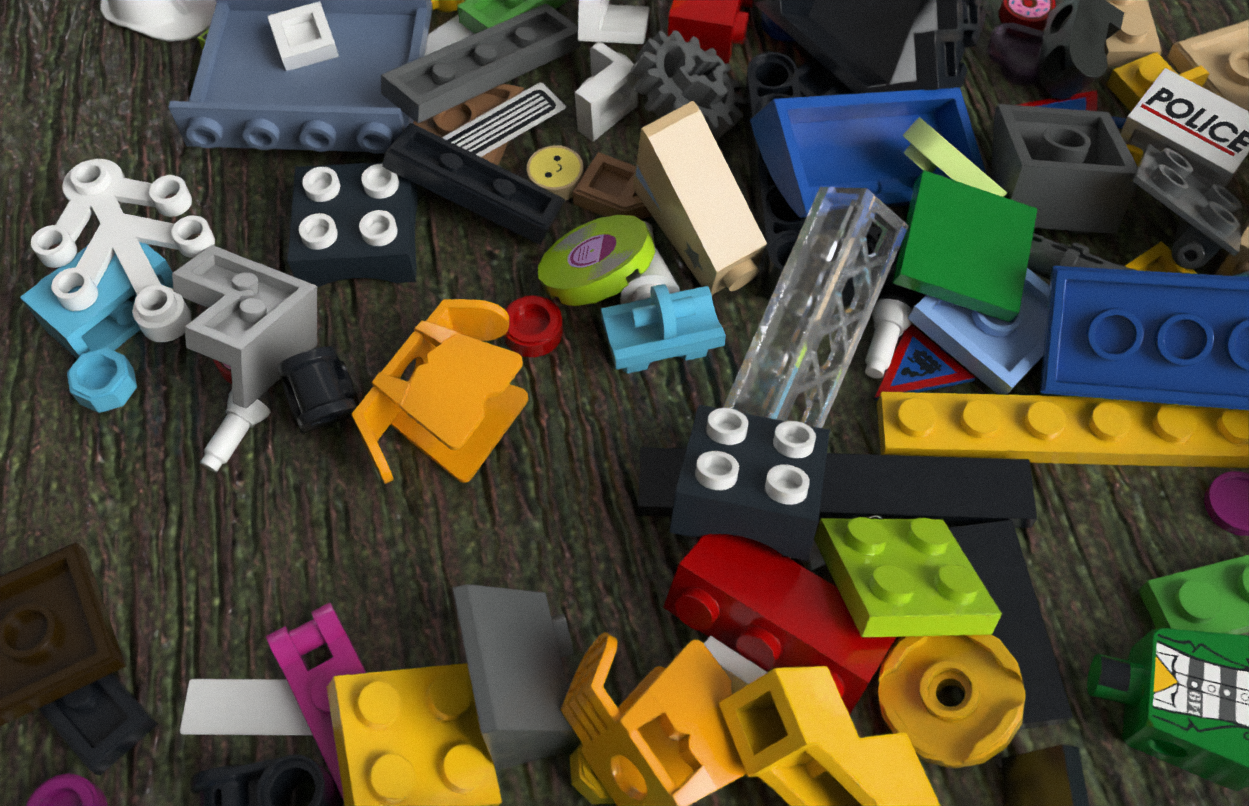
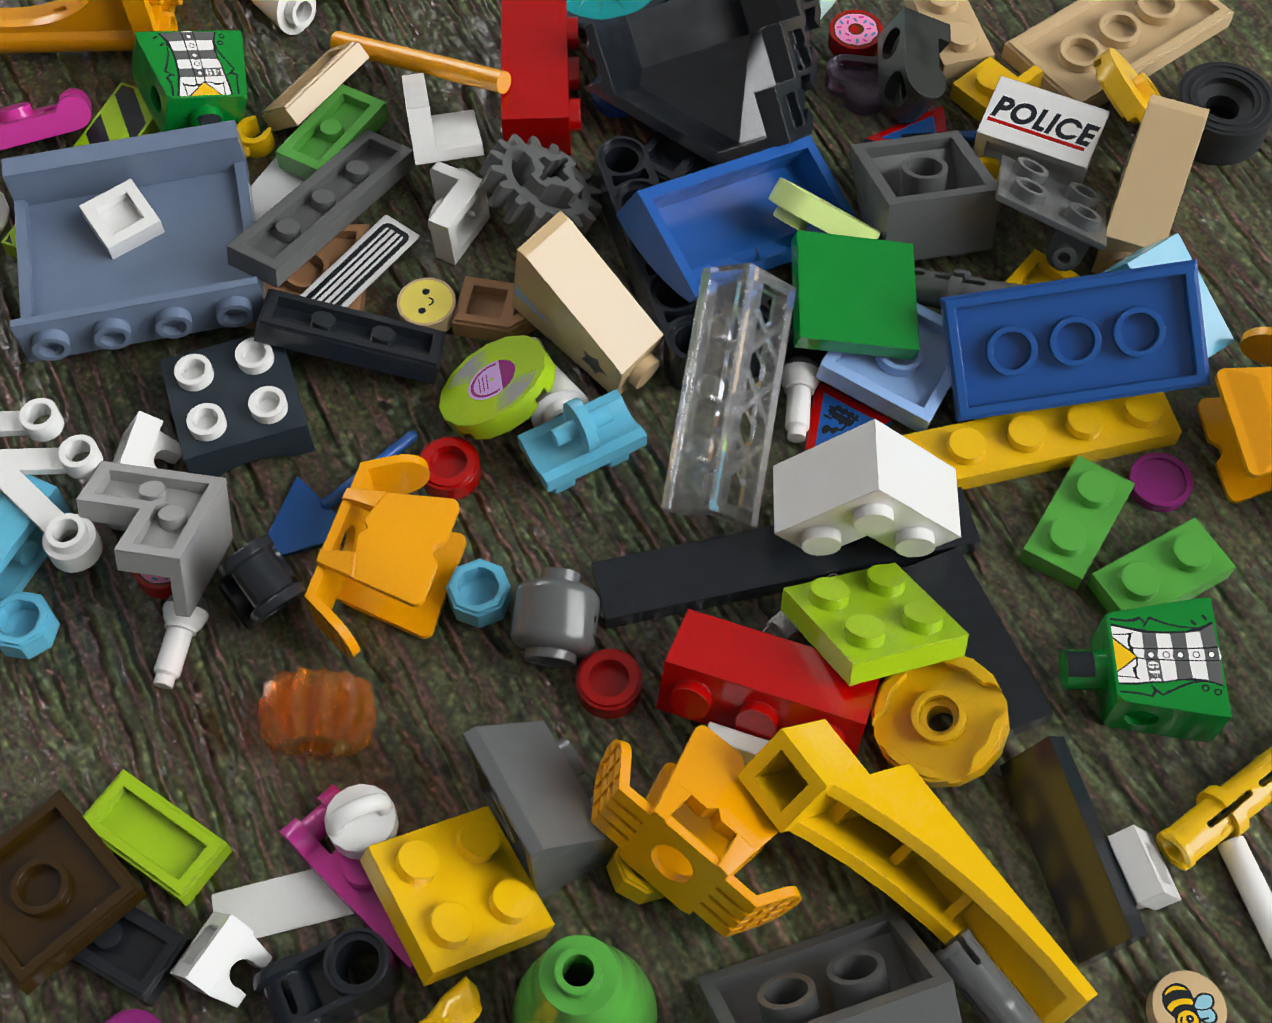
camera: 15 degrees left, 0 degrees up
black brick [670,404,830,561] -> none
none -> lime tile [83,769,233,907]
none -> white tile [113,411,182,468]
none -> white tile [169,912,273,1008]
none -> clear orange gear [257,667,376,760]
none -> blue piece [268,431,418,557]
none -> white tile [324,784,399,860]
none -> medium azure tile [446,558,513,628]
none -> dark grey head [510,567,600,668]
none -> red tile [576,649,642,719]
none -> white brick [773,419,961,558]
none -> bright green plate [1019,455,1135,590]

